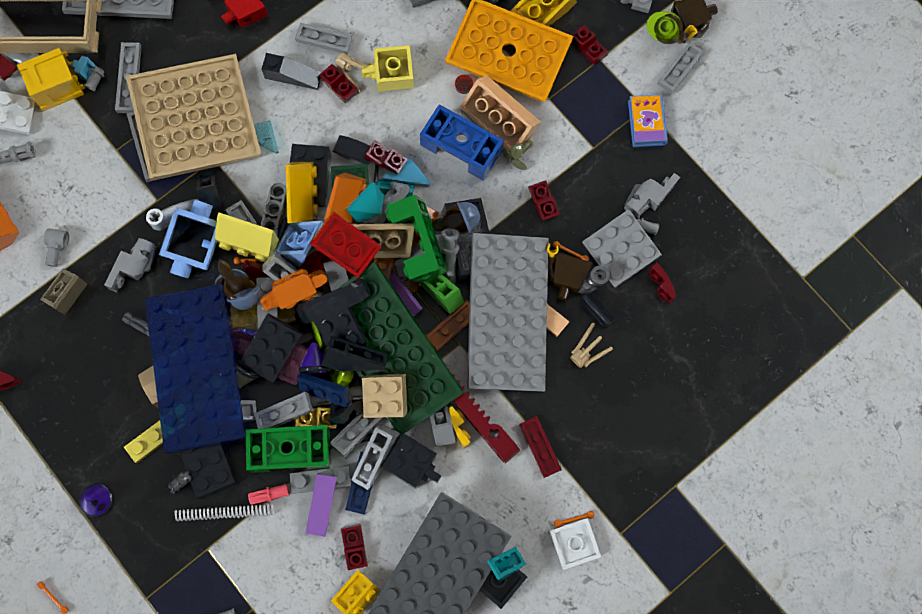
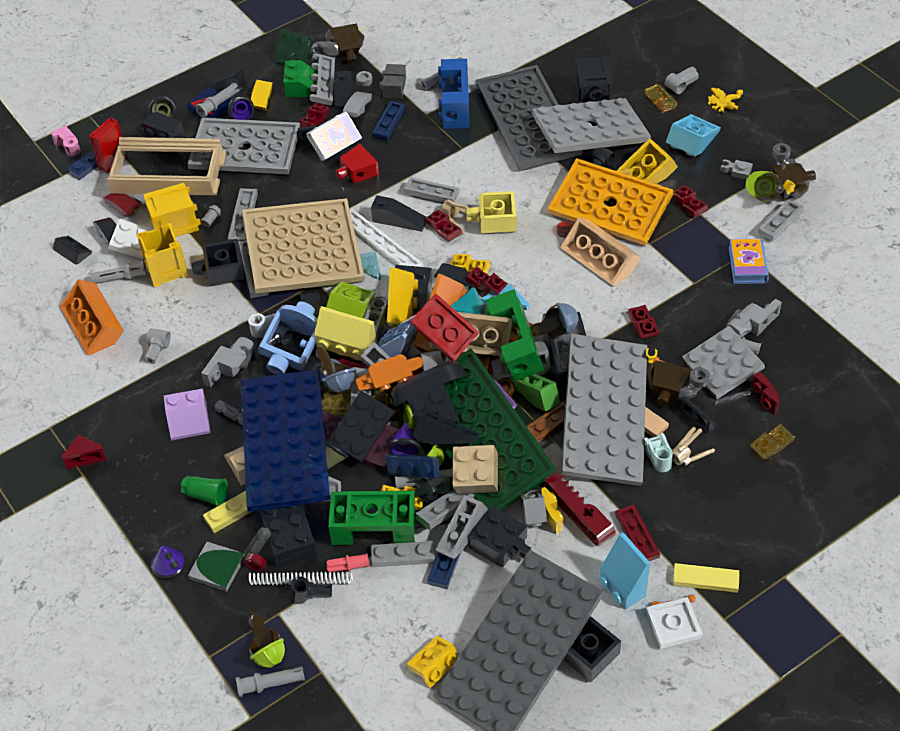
camera: 10 degrees right, 25 degrees down
orange hinge [37,581,69,614] -> none
dark tan slope [40,269,87,315] -> none
medium azure tile [71,56,97,81] -> none
light grey plate [254,392,313,429] -> none
medium lavender tile [306,473,337,537] -> none
dark red slope [341,524,368,570] -> none
blue plate [420,104,504,181] -> none
light grey pin [442,229,459,284] -> none
teal slope [487,547,527,582] -> none
olive plant [502,139,533,170] -> none
none -> yellow container [136,223,189,288]
none -> lavender slope [164,389,210,440]
none -> green plant [181,476,228,506]
none -> dark green tile [188,542,245,592]
none -> black hinge [191,239,245,286]
none -> dark red tile [244,553,267,572]
none -> piece [249,612,285,668]
none -> black pin [289,576,332,604]
none -> lime slope [326,281,376,319]
none -> white tile [350,209,424,267]
none -> yellow slope [450,254,491,274]
none -> medium azure slope [599,533,650,610]
none -> light aqua piece [643,433,673,472]
none -> light yellow tile [673,563,739,593]
none -> clear yellow slope [750,424,795,459]

